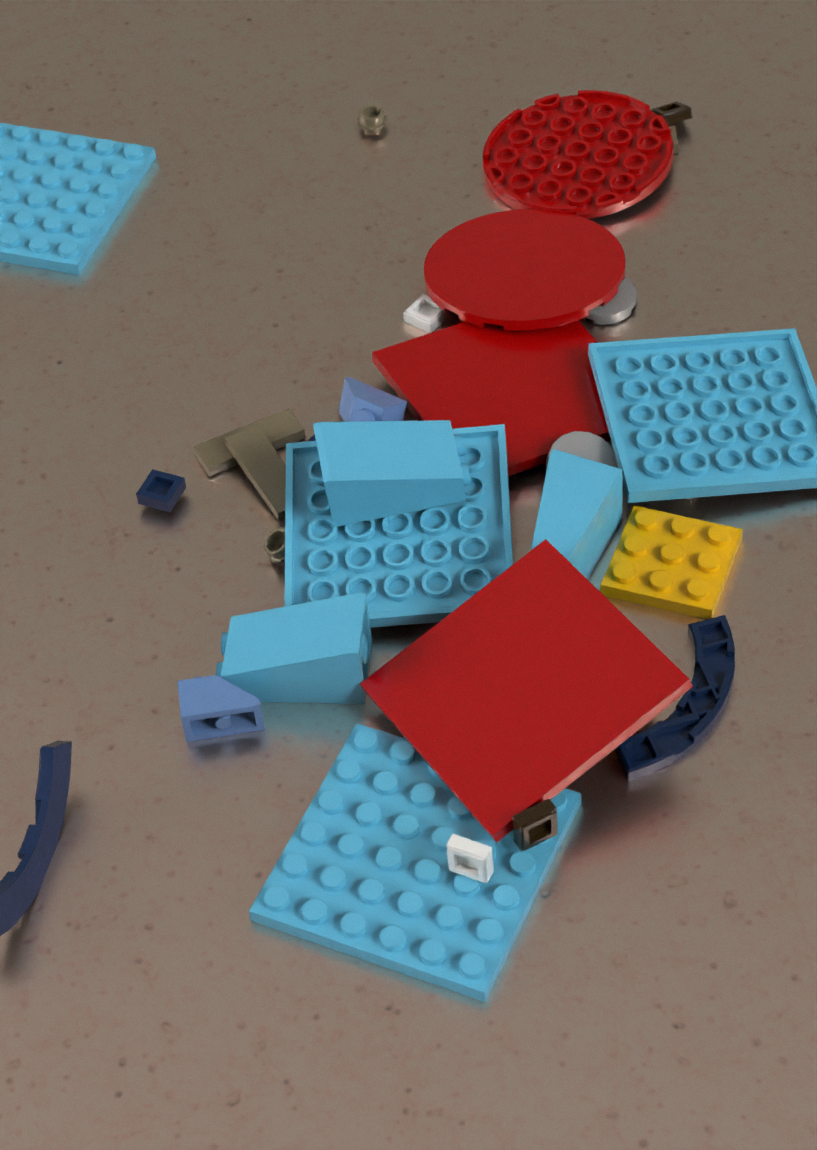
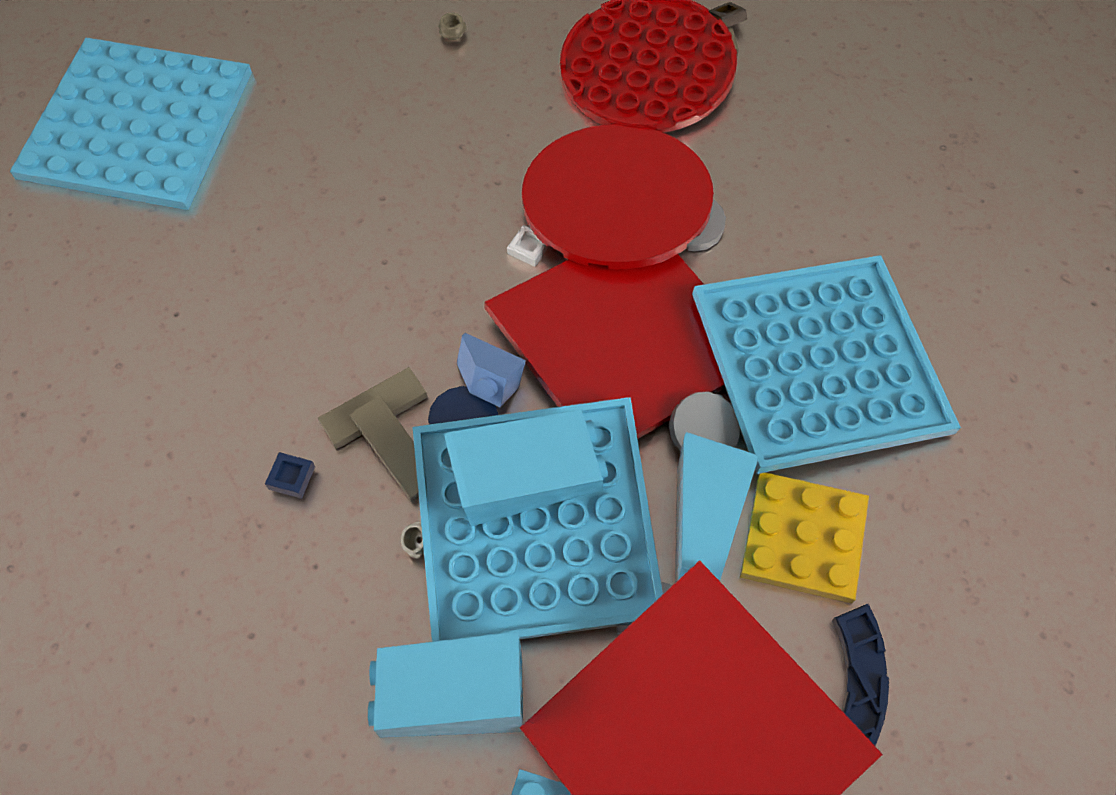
camera: 10 degrees left, 15 degrees up
medium blue slope [177,675,265,742] -> none

